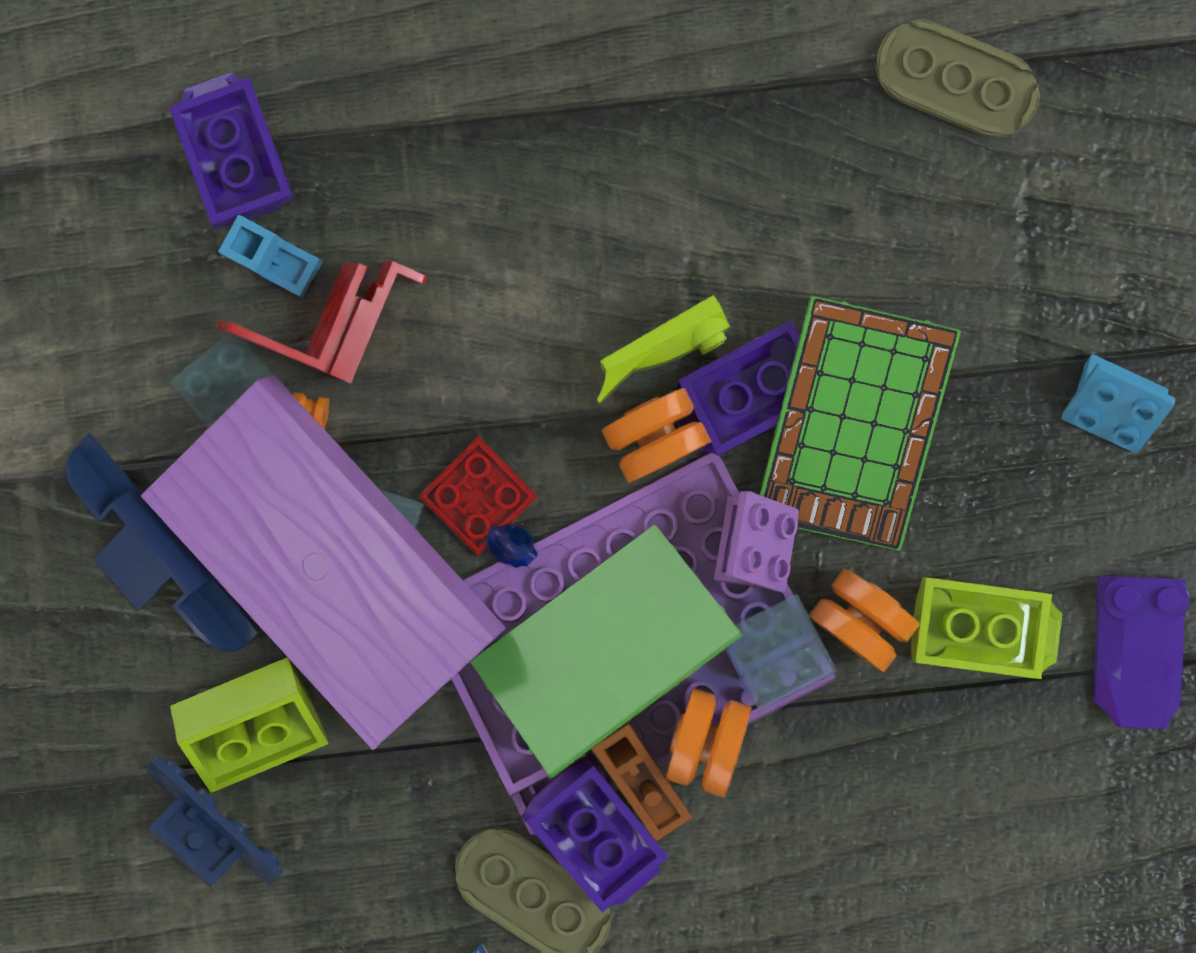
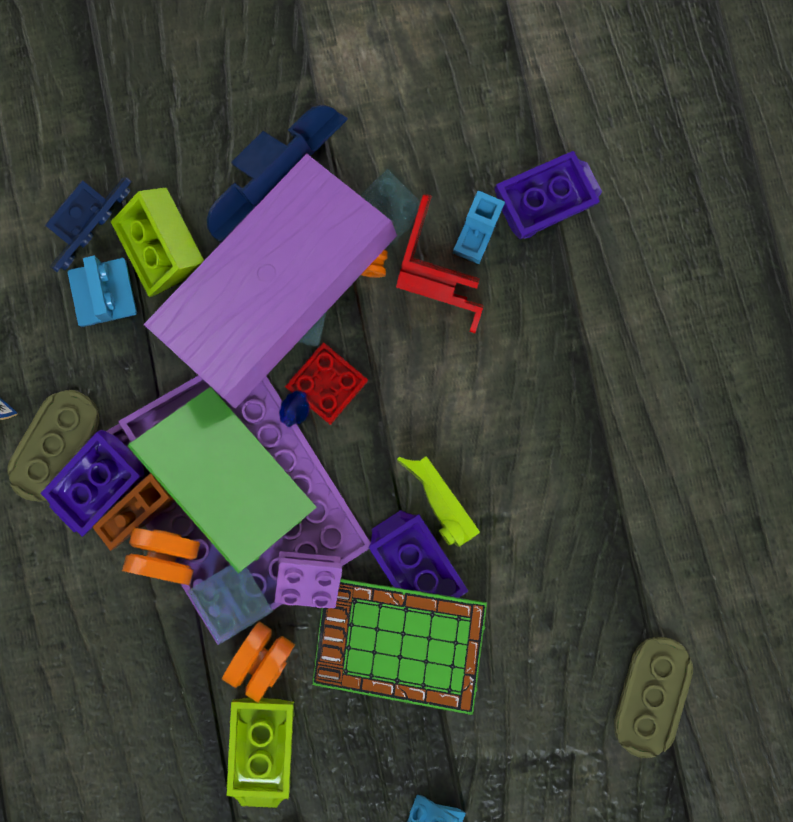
camera: 80 degrees right, 5 degrees down
orange wheel [601,388,712,484] -> none
none -> dark azure bracket [68,255,137,327]

